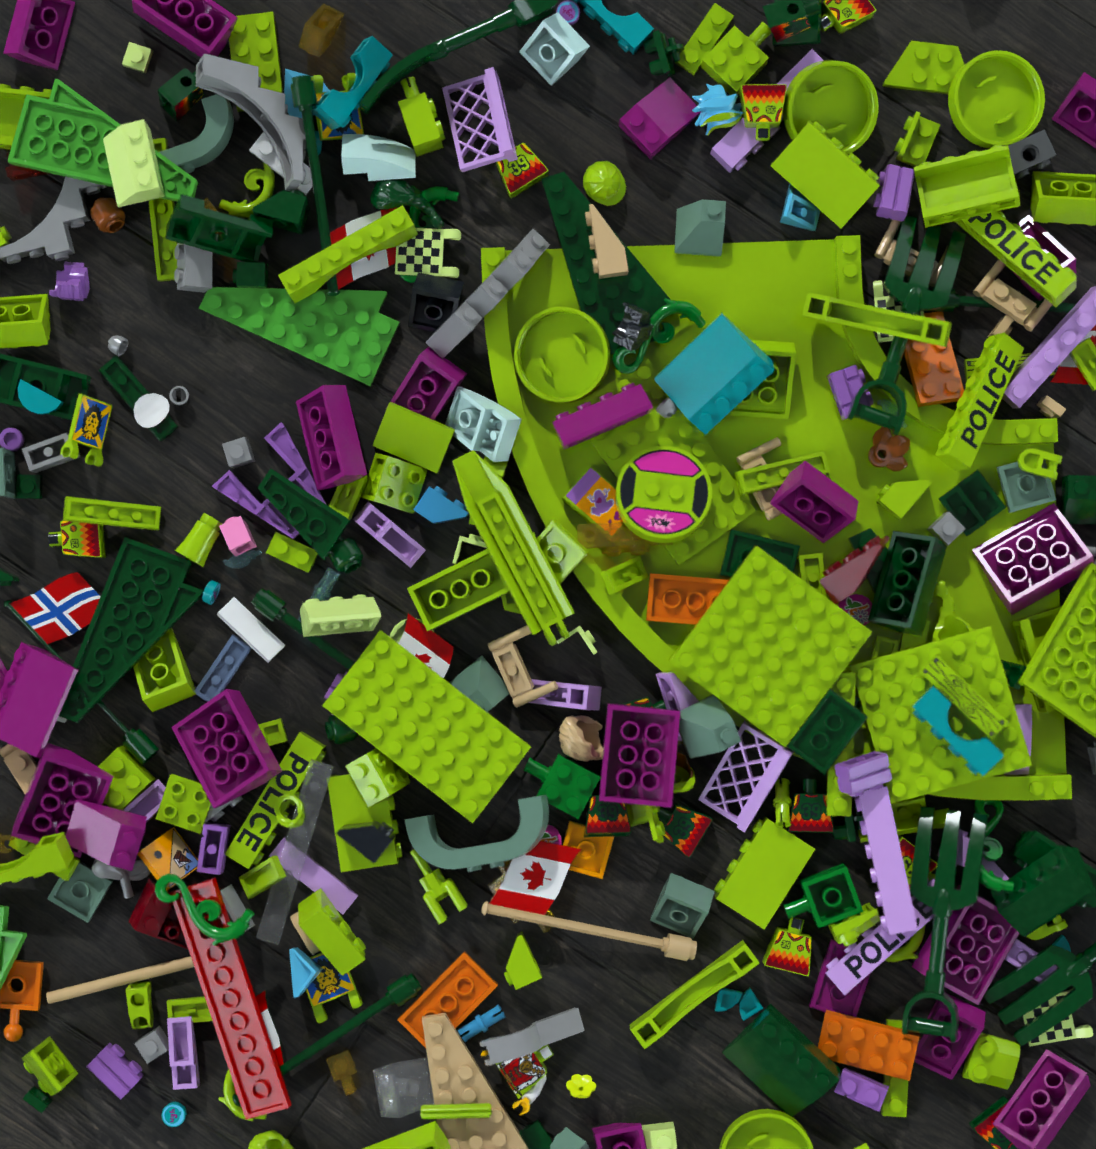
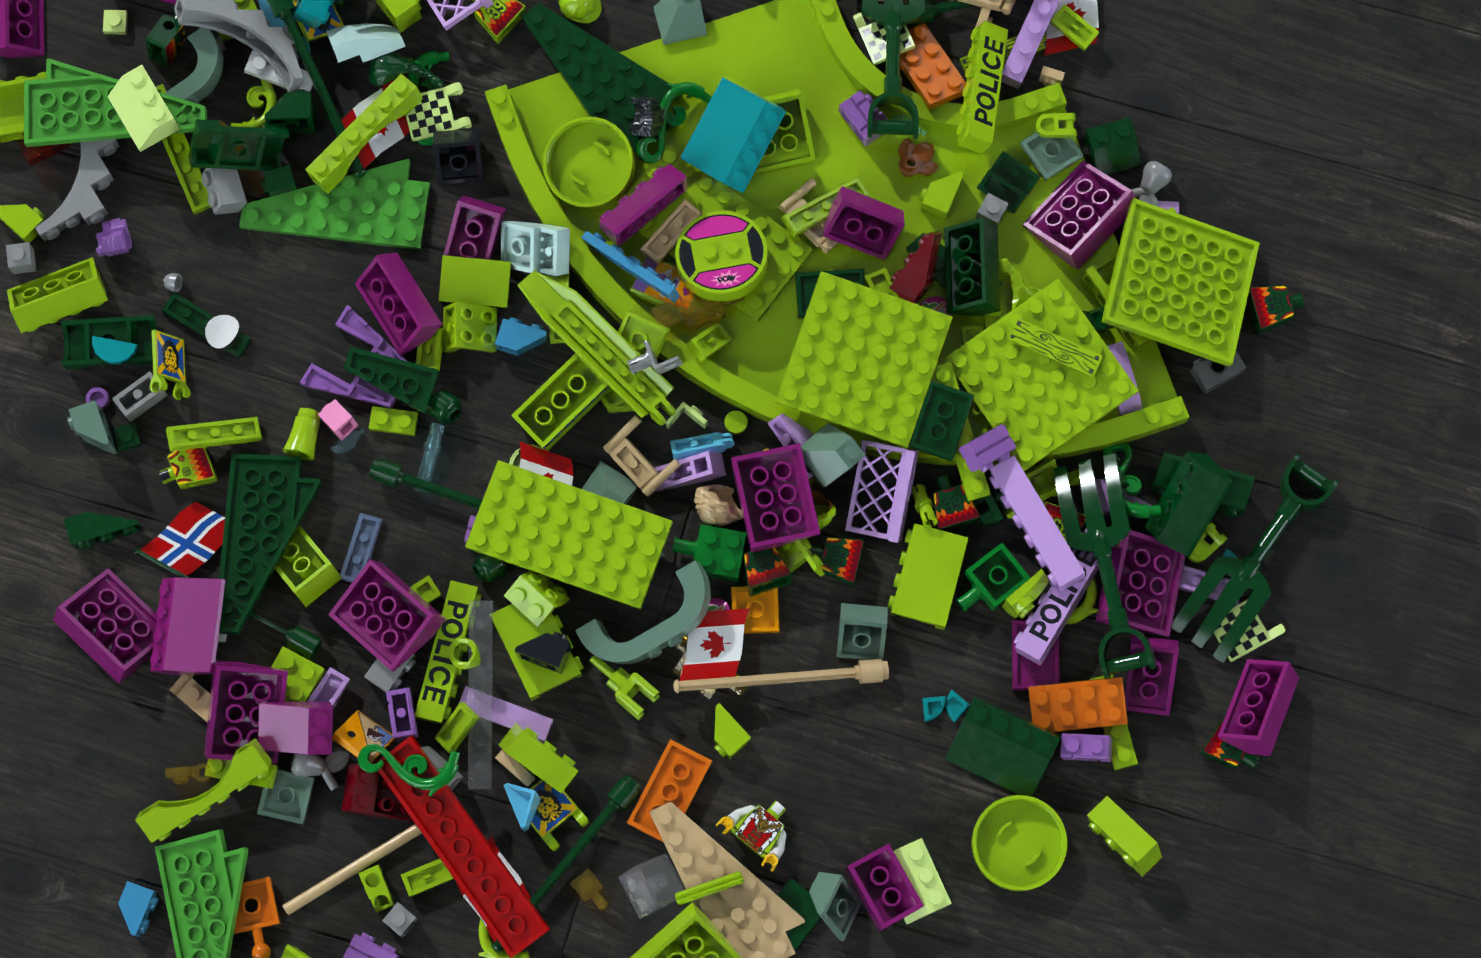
camera: 20 degrees left, 10 degrees down
dark orange head [90,197,126,233] -> none
lime bracket [155,774,211,834] -> none
lavender slope [167,1016,200,1090] -> none
light grey hinge [169,386,189,405] -> none
teal tile [202,580,221,605] -> none
white tile [217,597,285,663] -> none
light grey brick [222,437,255,468] -> none
yellowish green slope [300,595,381,637] -> none
lavender slope [353,502,426,568] -> none
light grey arch [425,229,550,359] -> none
yellowish green bracket [452,534,487,564] -> none
dark azure pin [458,1004,506,1042] -> none
light grey piece [479,1008,585,1066] -> none
neon yellow plant [566,1074,596,1098] -> none
tan slope [585,204,628,279] -> none
lime arch [629,940,759,1049] -> none
orange plate [646,573,729,625] -> none
light grey hinge [656,397,677,418] -> none
torso [762,917,812,976] -> none
lime arch [802,292,952,347] -> none
teal arch [913,685,1004,776] -> none
lime slope [961,1032,1021,1090] -> none
none -> dark azure plate [581,231,680,303]
none -> light grey bracket [627,341,683,375]
none -> tan tile [640,199,702,265]
none -> medium azure hinge [670,432,734,460]
none -> lime tile [725,411,748,435]

